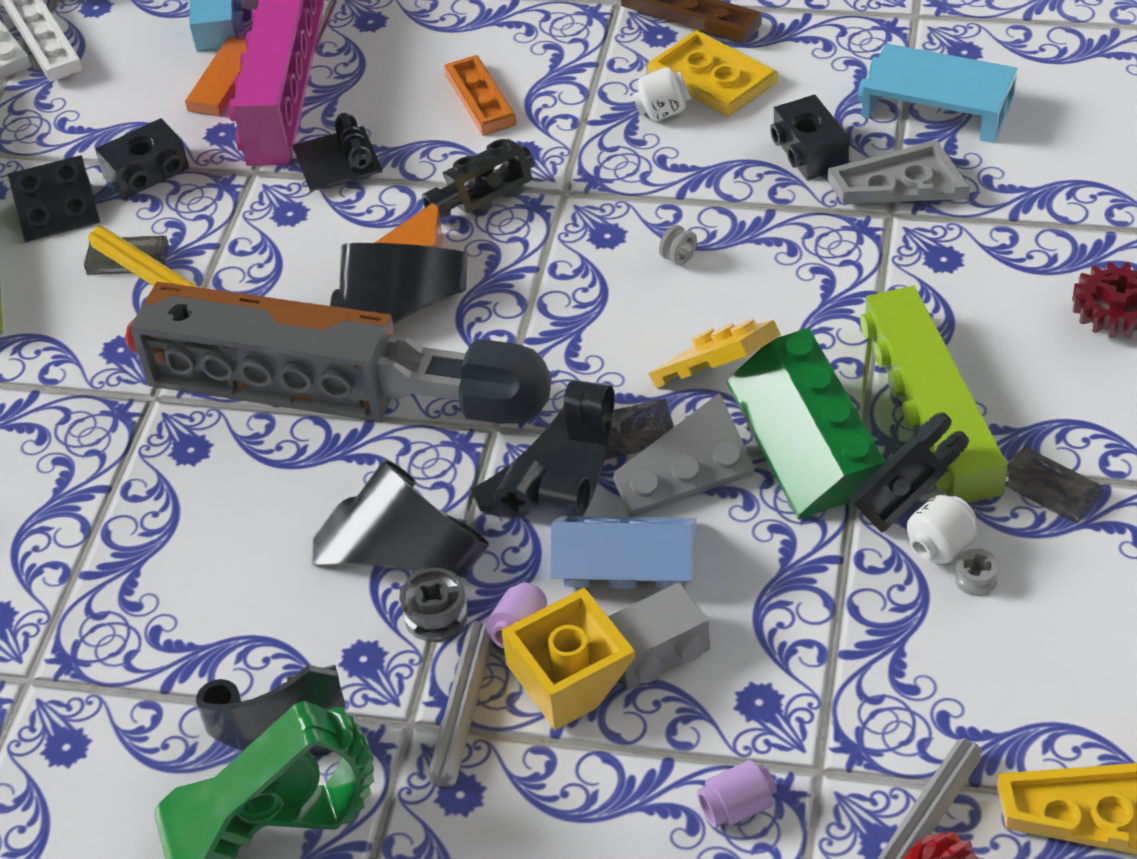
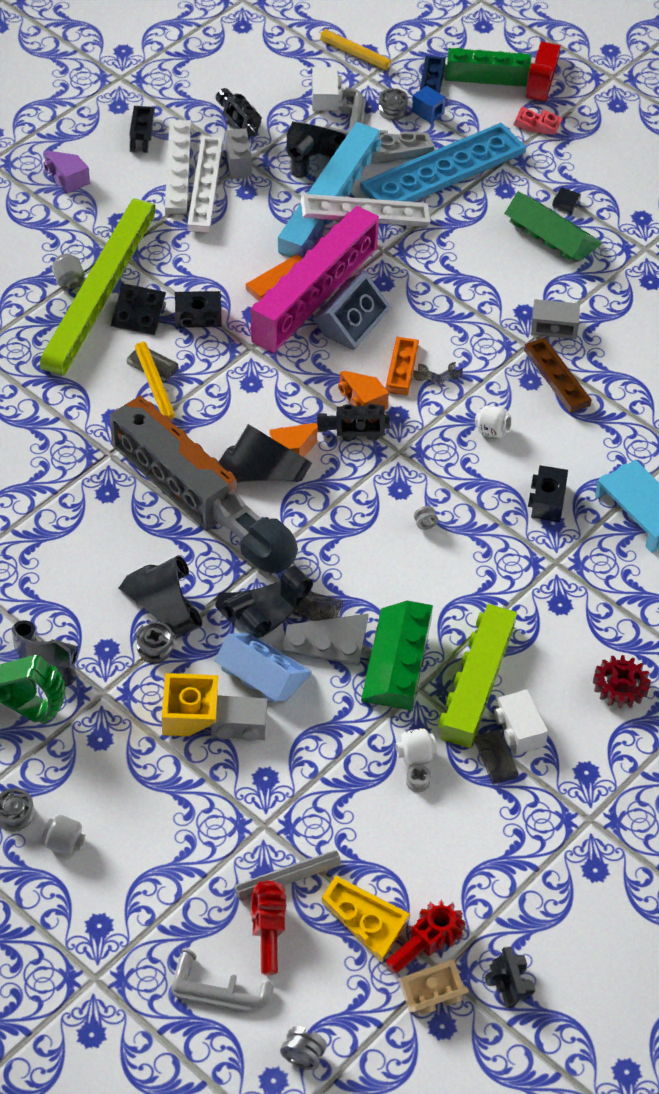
camera: 25 degrees right, 5 degrees up
black hinge [292,112,383,192] -> none
light grey axle [428,621,493,788] -> none
lavender brick [486,583,547,648] -> none
yellow tile [647,30,778,117] -> none
yellow wing [648,318,781,388] -> none
lavender brick [697,760,777,828] -> none
light grey wing [828,140,970,204] -> none
black hinge [848,412,970,533] -> none
none -> sand blue slope [312,272,392,350]
none -> orange slope [338,371,389,410]
none -> clear smoke arm [413,362,463,385]
none -> white brick [494,689,548,754]

